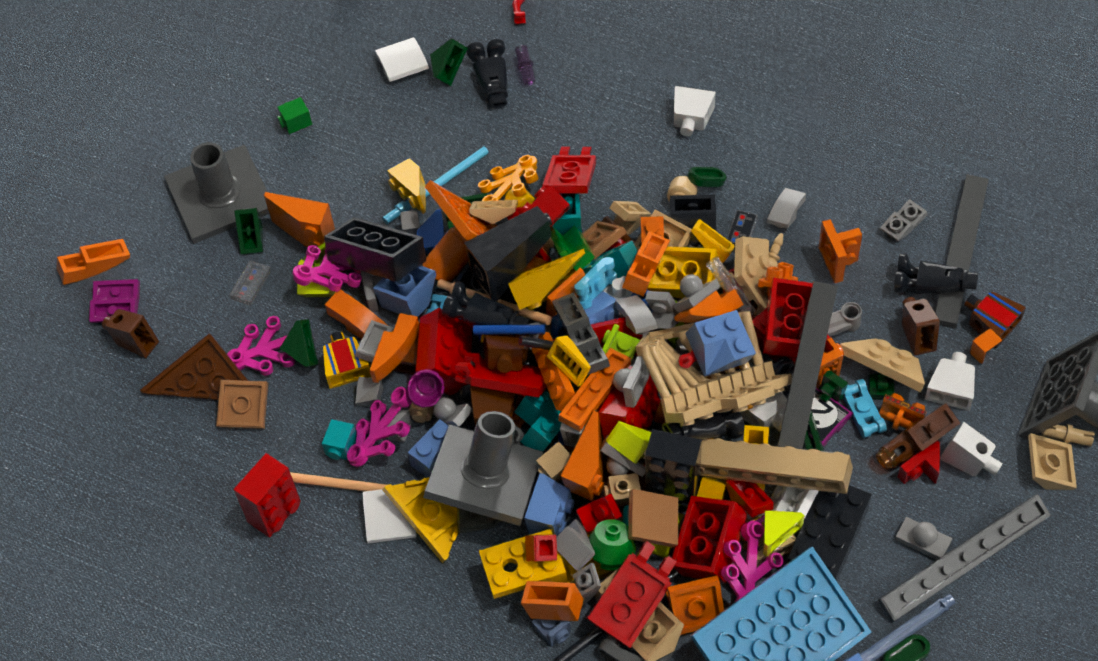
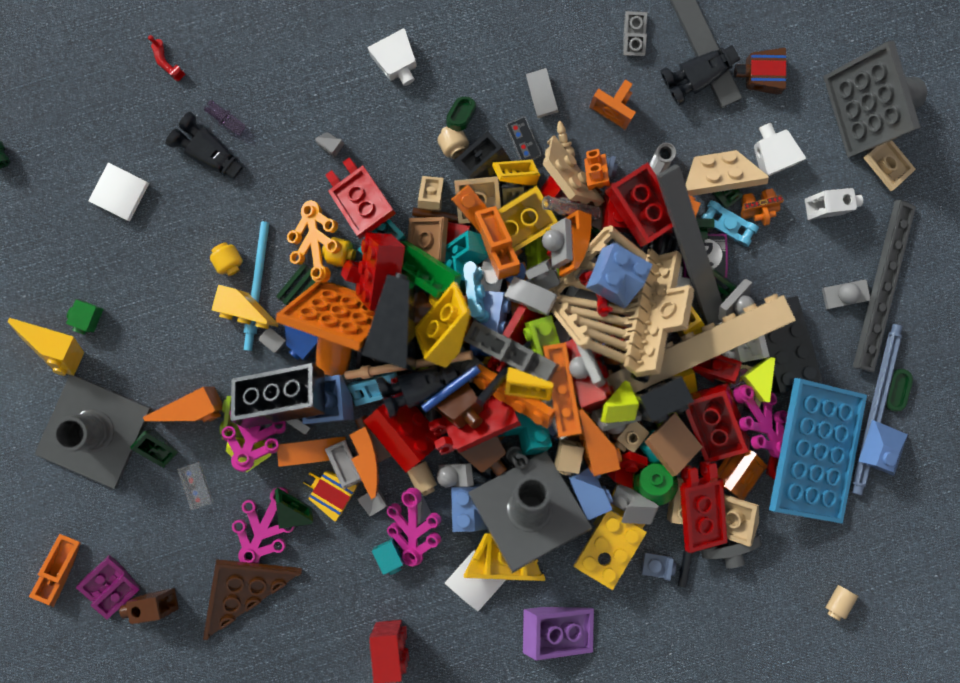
camera: 50 degrees left, 30 degrees up
medium nougat tile [216,380,269,429] -> none
light nougat bar [290,472,387,491] -> none
magenta hair [407,369,445,408] -> none
dark green slope [430,39,468,86] -> none
tan slope [469,200,518,224] -> none
orange brick [521,581,584,621] -> none
red slope [525,534,557,562] -> none
light grey slope [569,563,601,606] -> none
reddish brown plate [875,403,960,470] -> none
red slope [897,440,940,484] -> none
reddish brown torso [902,297,940,356] -> none
orange slope [970,329,1002,364] -> none
none -> yellow slope [7,318,84,376]
none -> yellow head [210,242,243,276]
none -> light grey slope [315,133,345,157]
none -> medium lavender slope [523,607,594,660]

